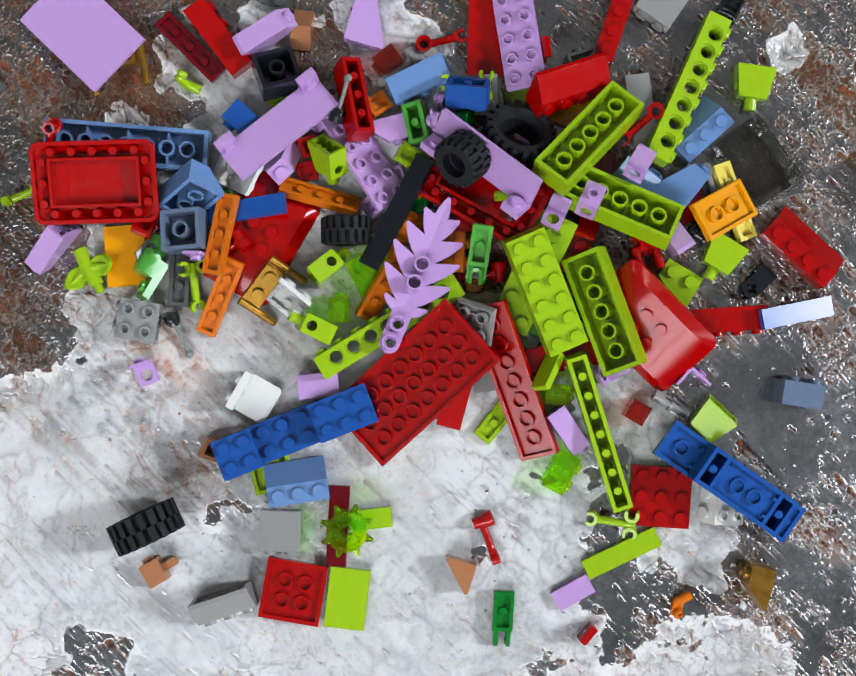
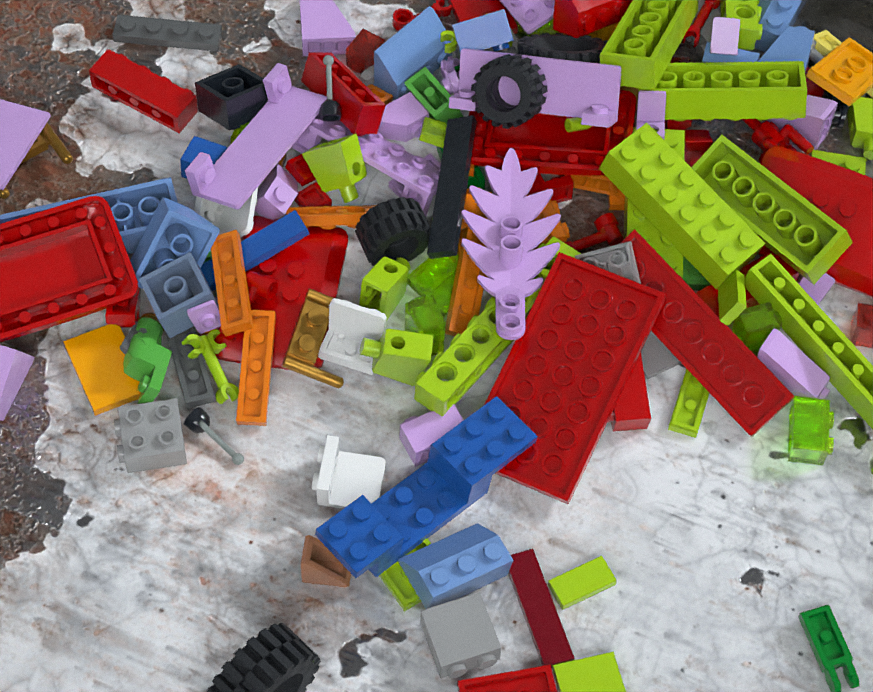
camera: 20 degrees left, 30 degrees down
lime plant [64,246,112,294] -> none
lavender bracket [128,357,160,387] -> none
dark red plate [155,11,227,84] -> none
lime arm [175,69,202,95] -> none
lavender slope [232,8,298,55] -> none
nougat slope [290,9,315,52] -> none
clear neon green brick [320,504,374,558] -> none
nougat slope [445,554,477,595] -> none
bright green plate [464,223,494,292] -> none
red brick [471,509,501,565] -> none
lavender bracket [574,180,607,221] -> none

